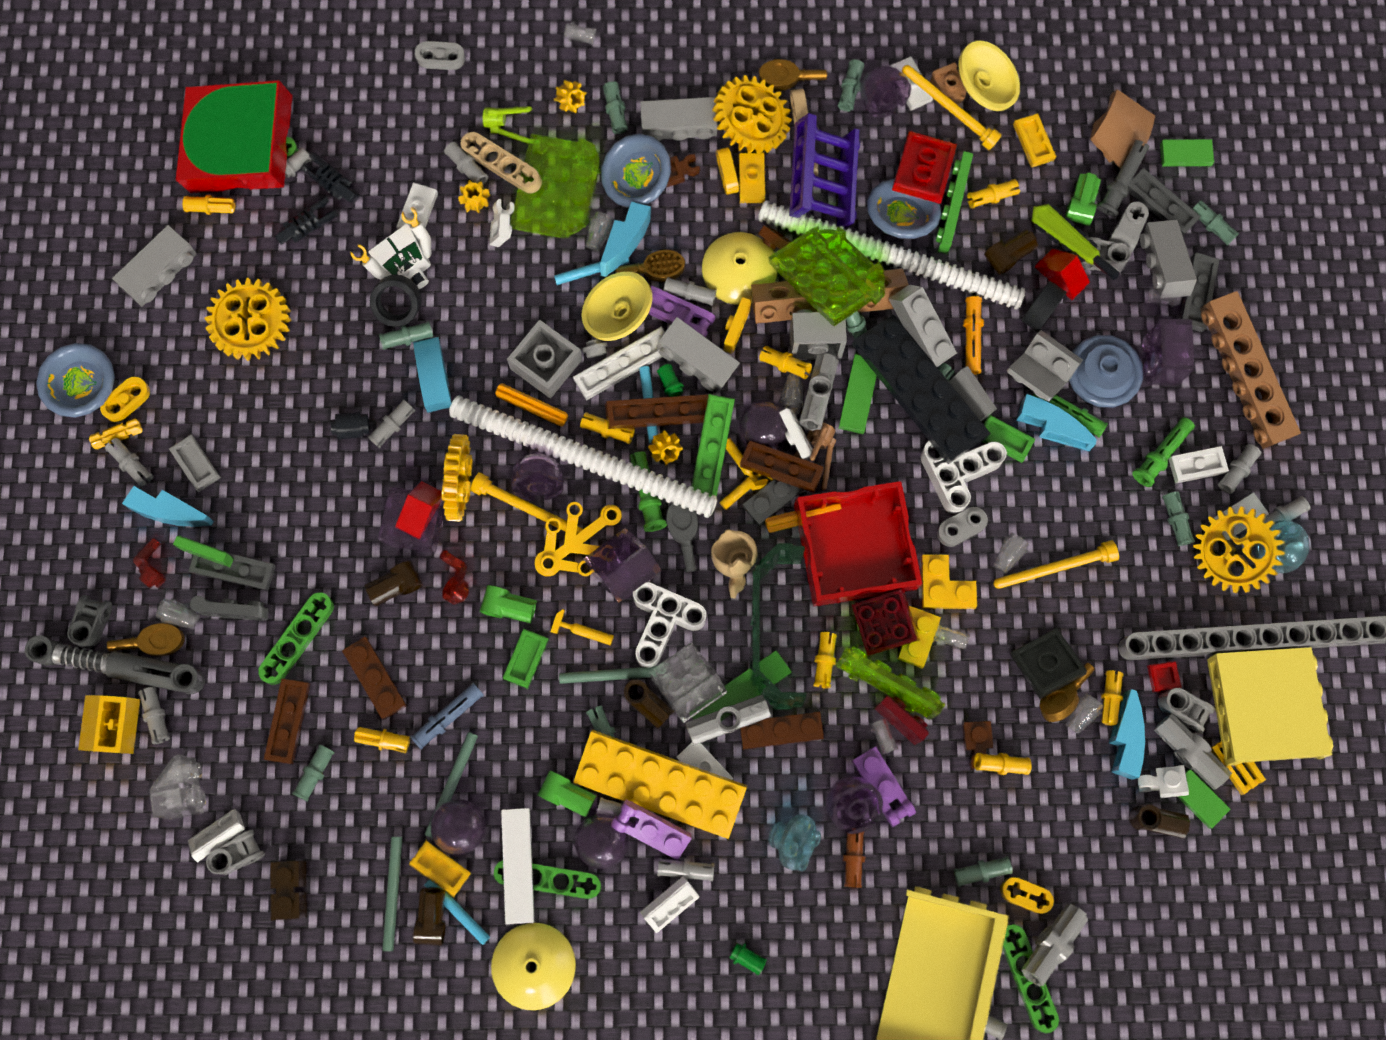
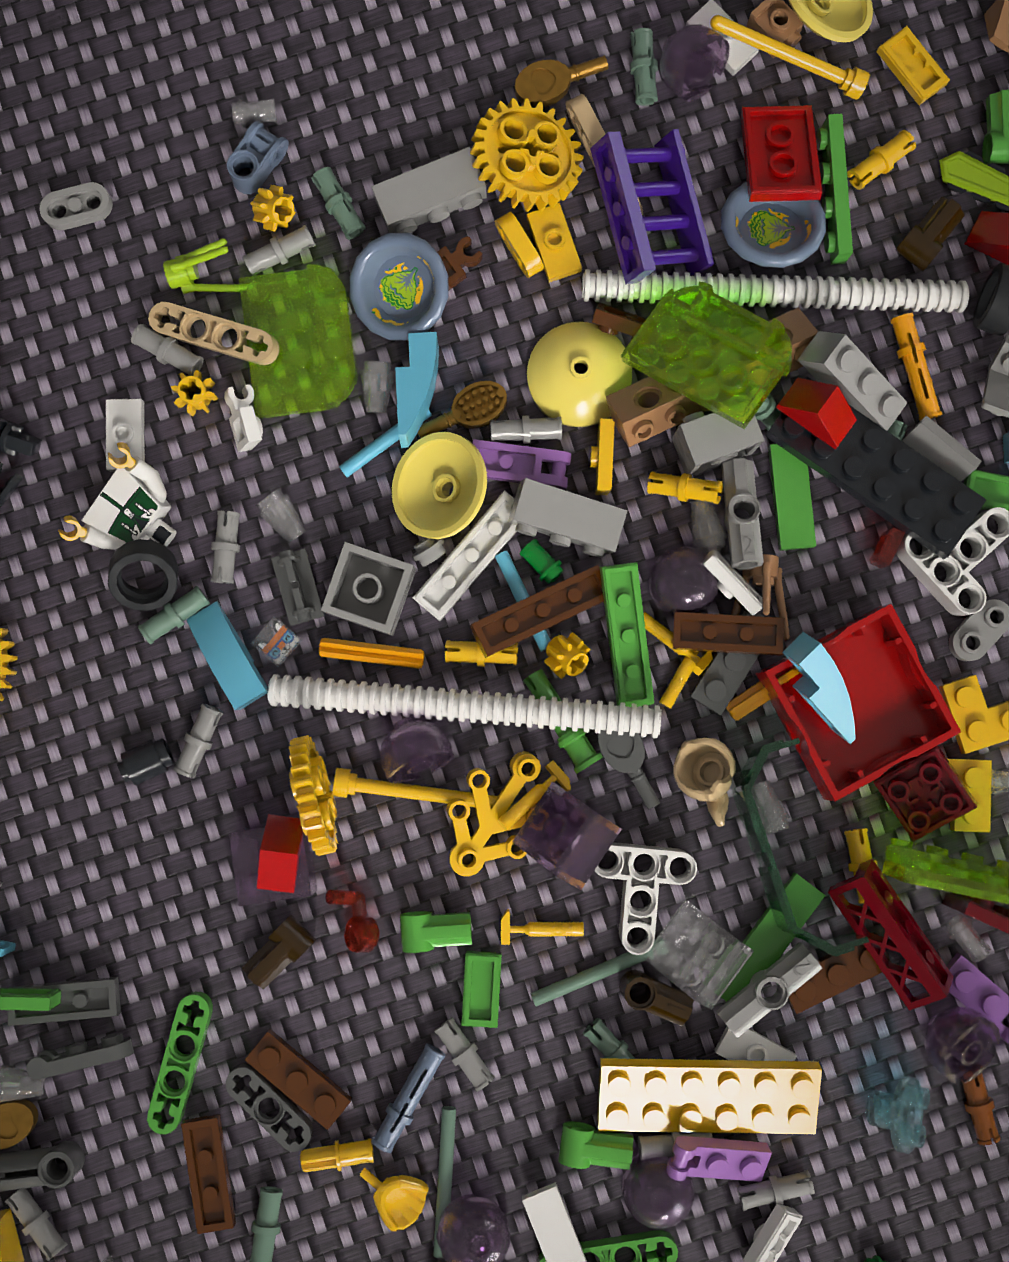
camera: 15 degrees left, 10 degrees up
none -> light grey pin [211,511,240,584]
none -> dark grey beam [226,1063,313,1152]
none -> sand blue piece [227,121,289,194]
none -> light grey pin [243,224,316,277]
none -> clear tile [251,617,302,667]
none -> clear cone [256,489,306,543]
none -> dark grey hinge [271,548,325,626]
none -> yellow piece [360,1168,429,1231]
none -> light grey pin [434,1017,495,1092]
none -> yellow piece [497,760,571,831]
none -> clear cone [749,780,791,836]
none -> red slope [776,378,857,449]
none -> medium azure slope [782,632,856,744]
none -> dark red fence [828,858,954,1011]
none -> clear red tile [869,527,905,569]

